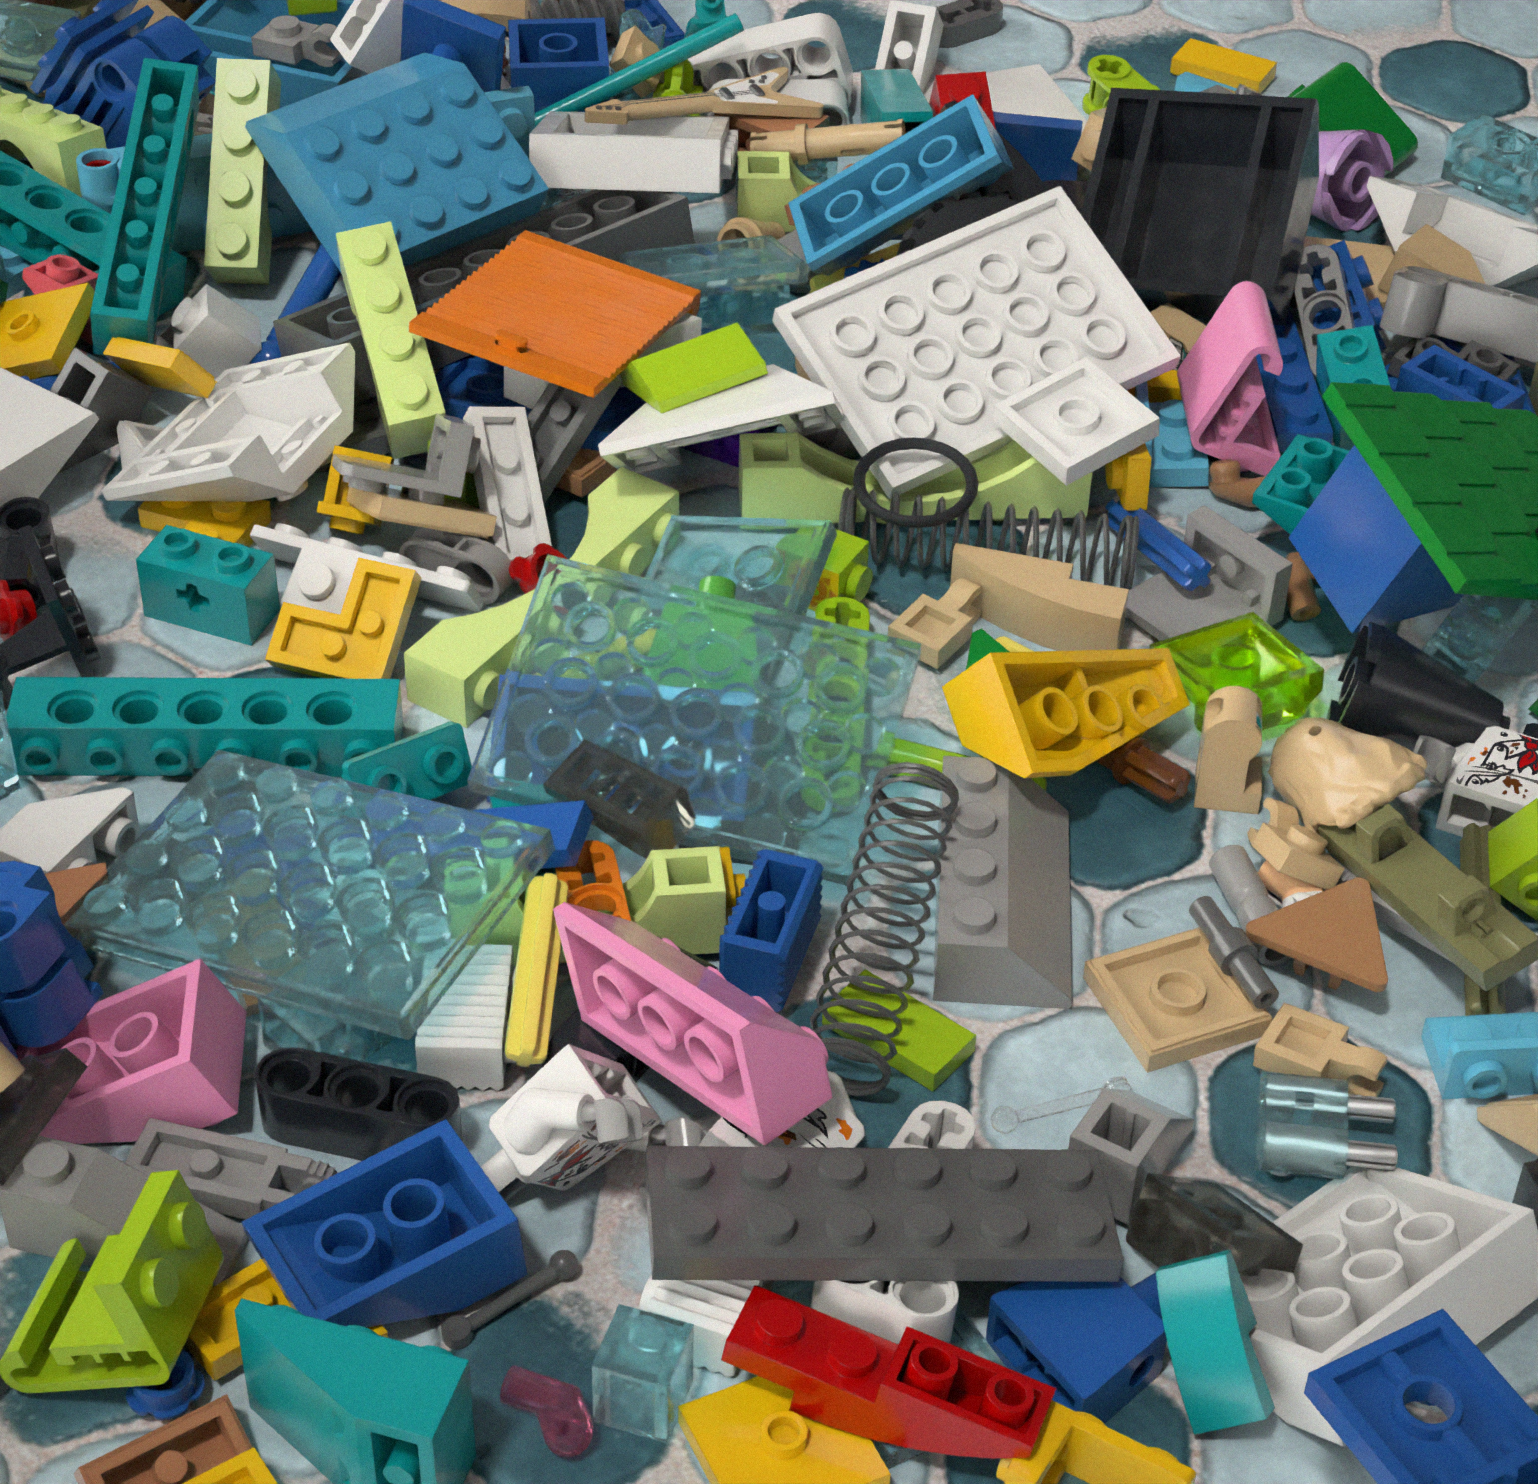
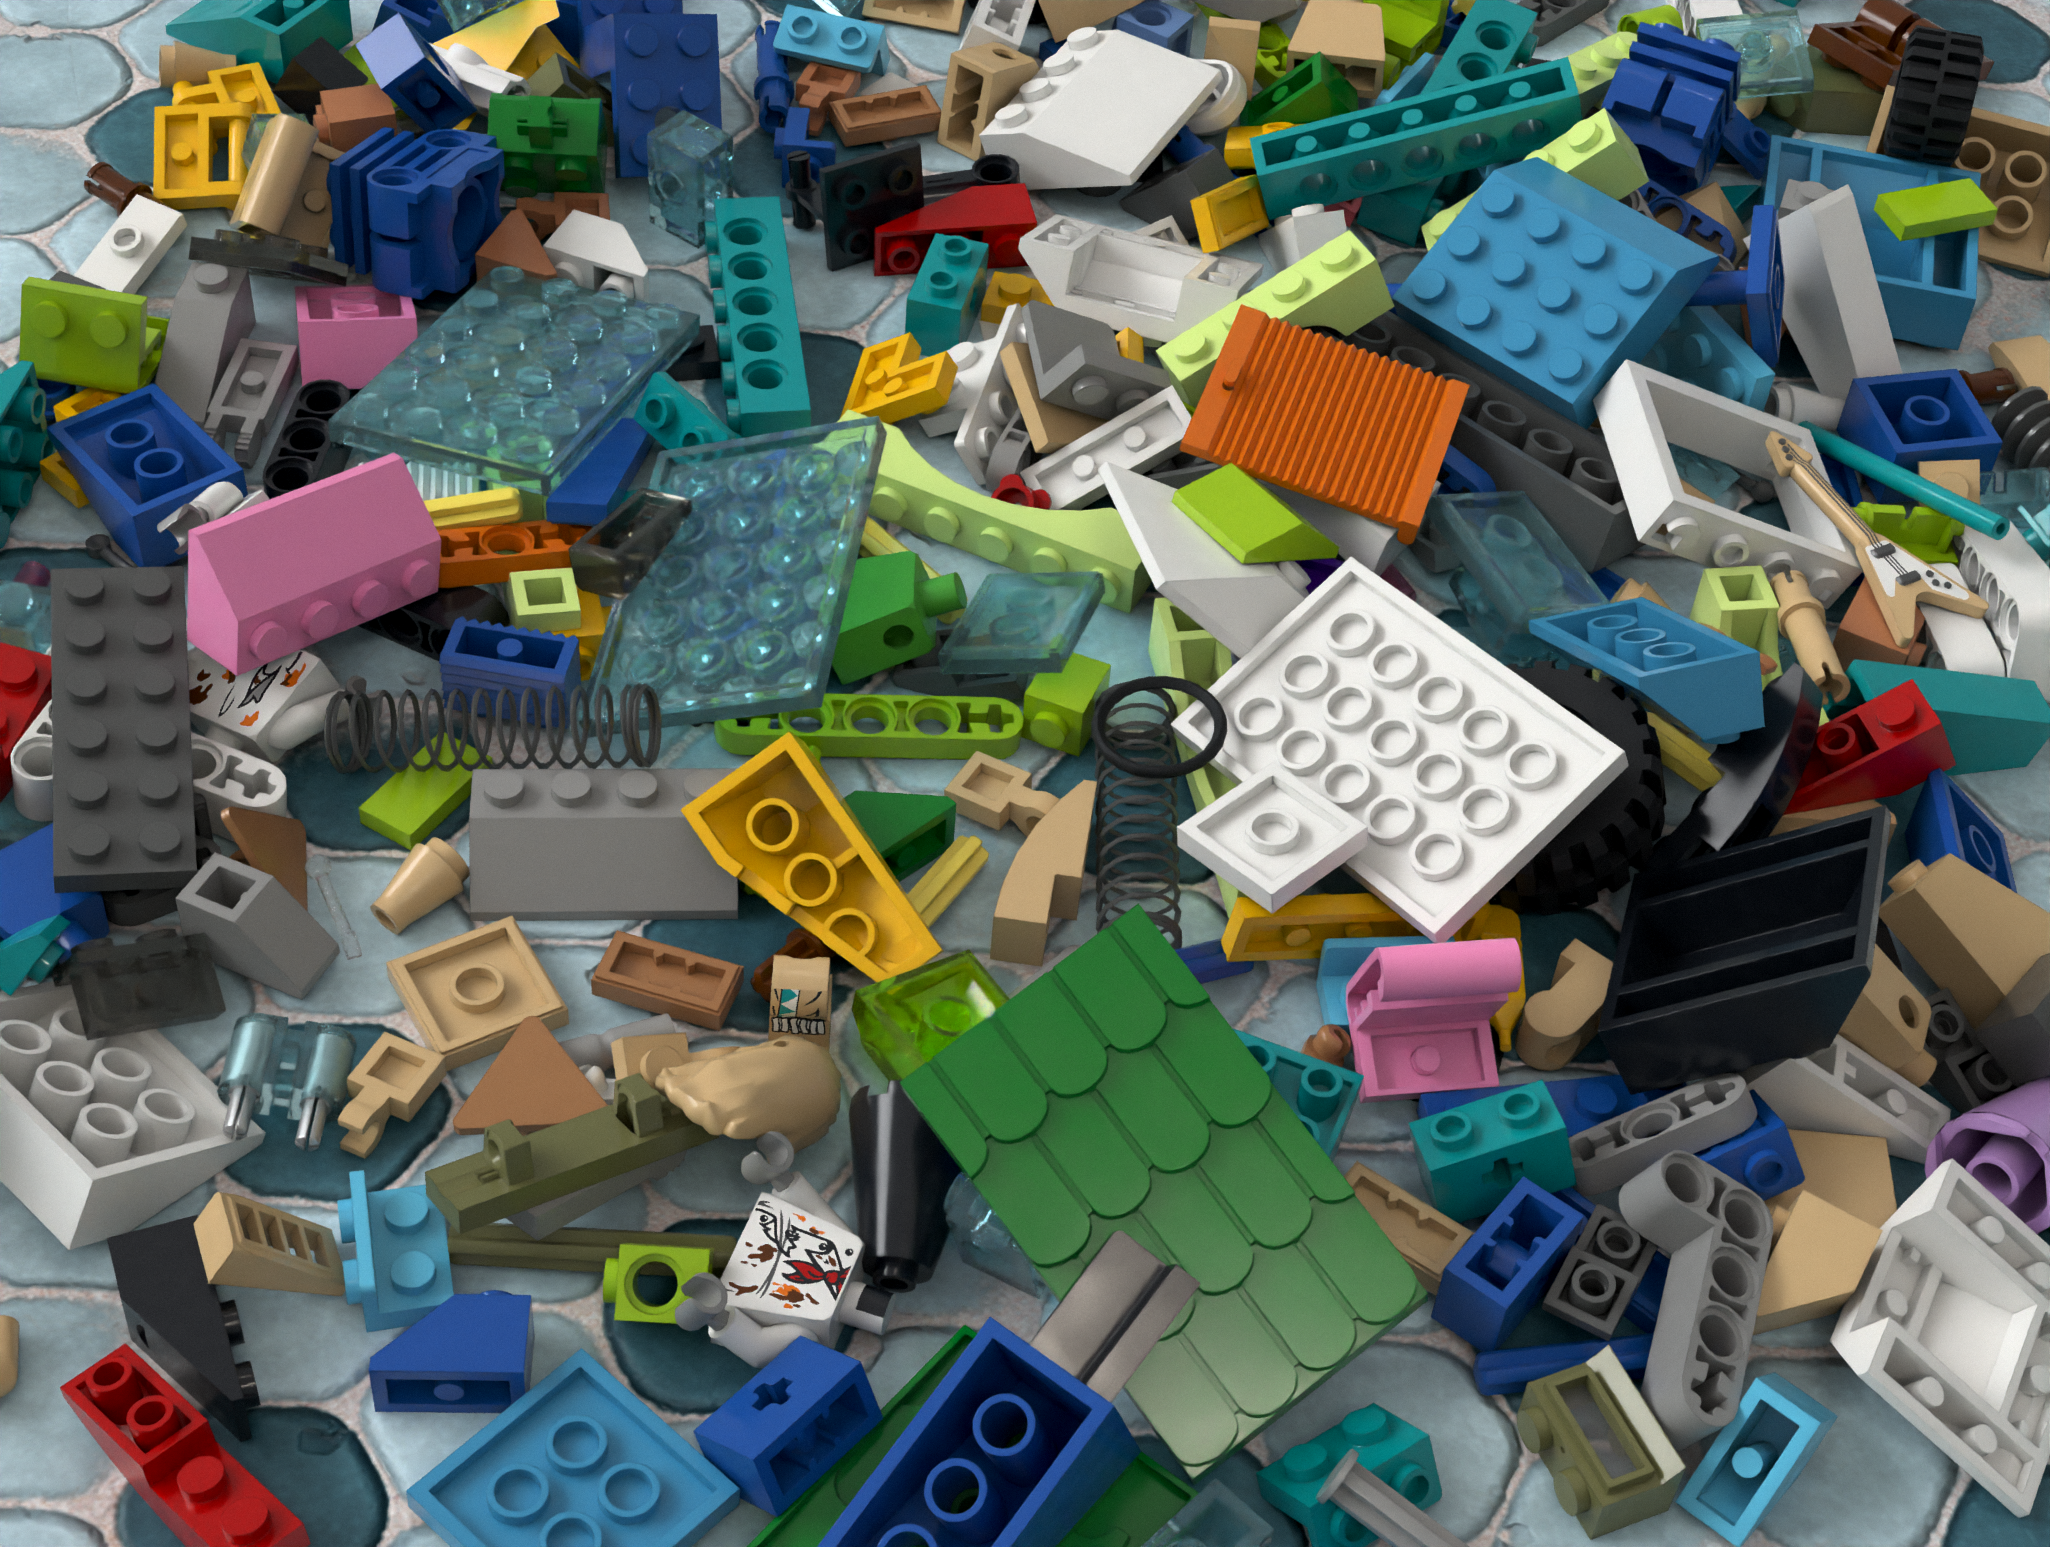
camera: 80 degrees right, 5 degrees up
dark grey bar [1189,896,1279,1009] -> none
none -> medium nougat piece [221,806,308,912]
none -> tan cone [370,837,470,935]
none -> medium nougat plate [591,930,744,1031]
none -> red slope [873,183,1037,277]

